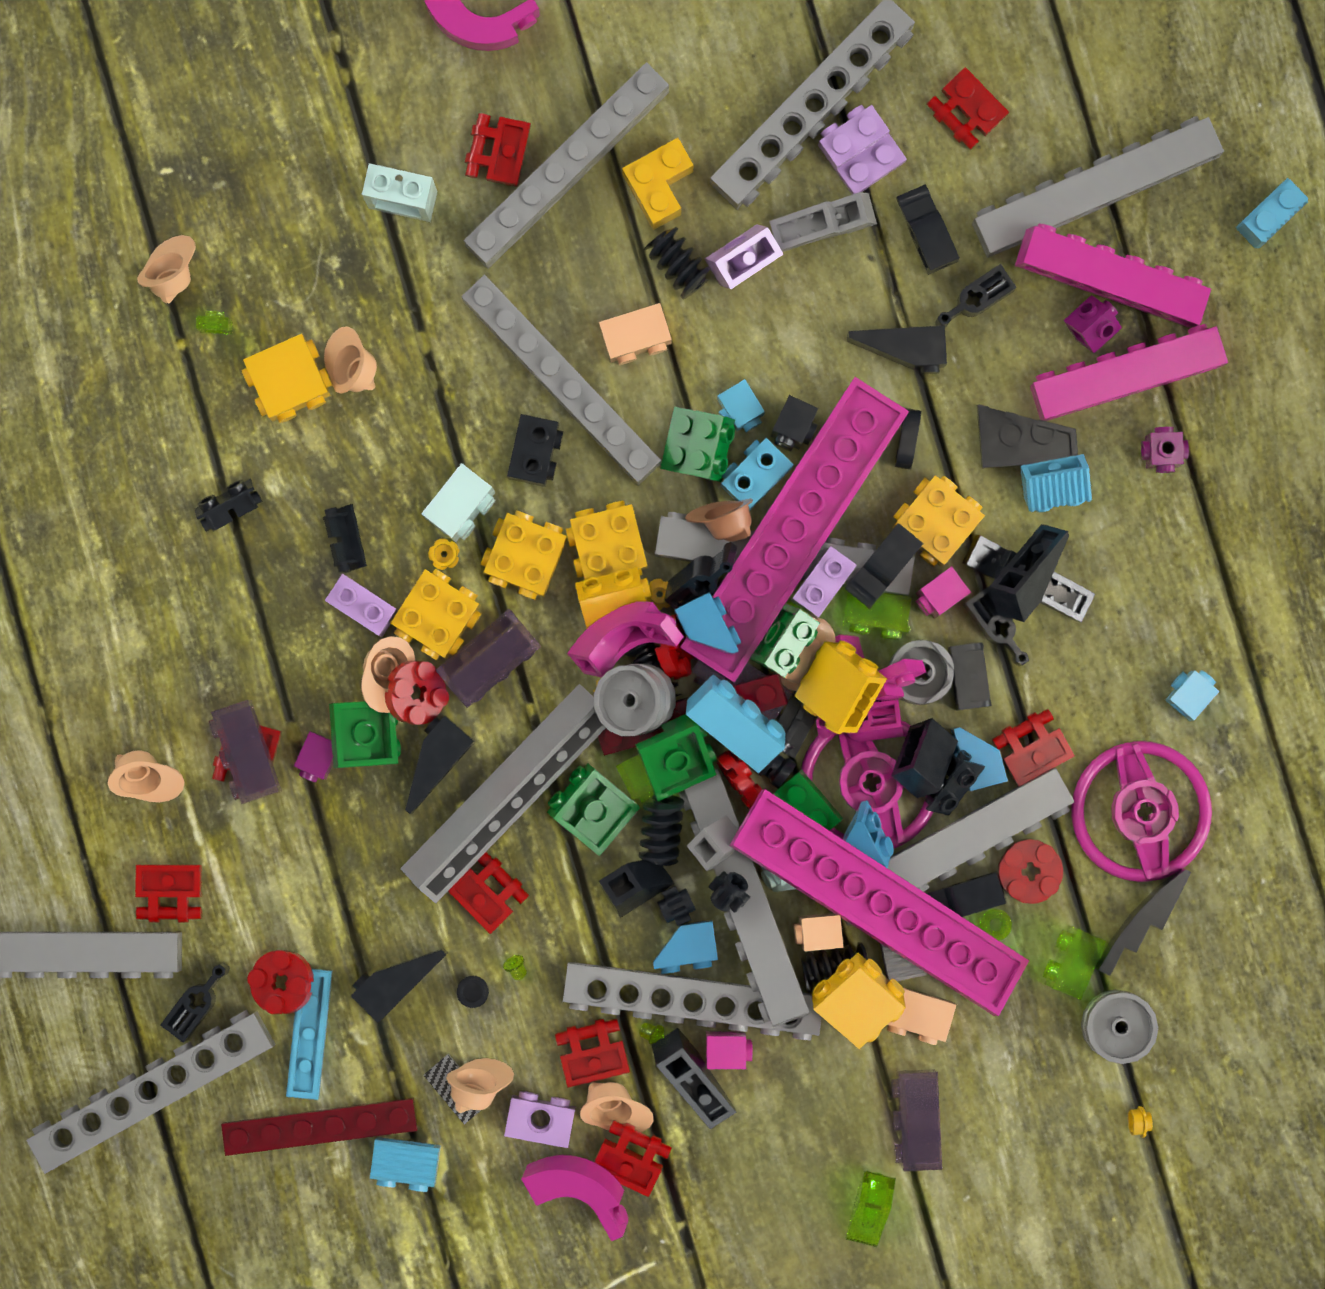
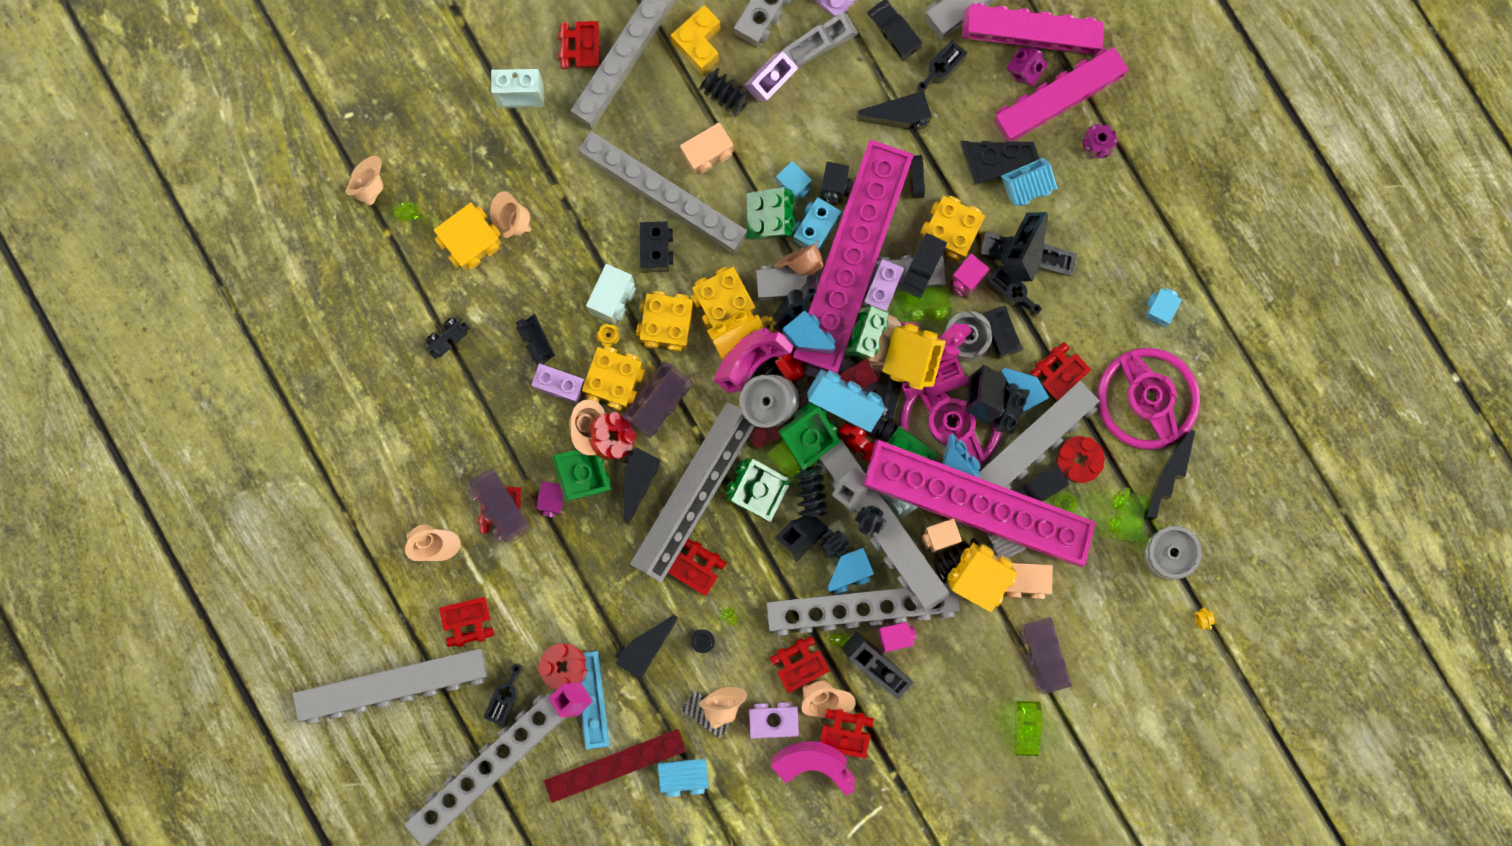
camera: 10 degrees left, 5 degrees down
none -> dark pink brick [549,682,593,718]

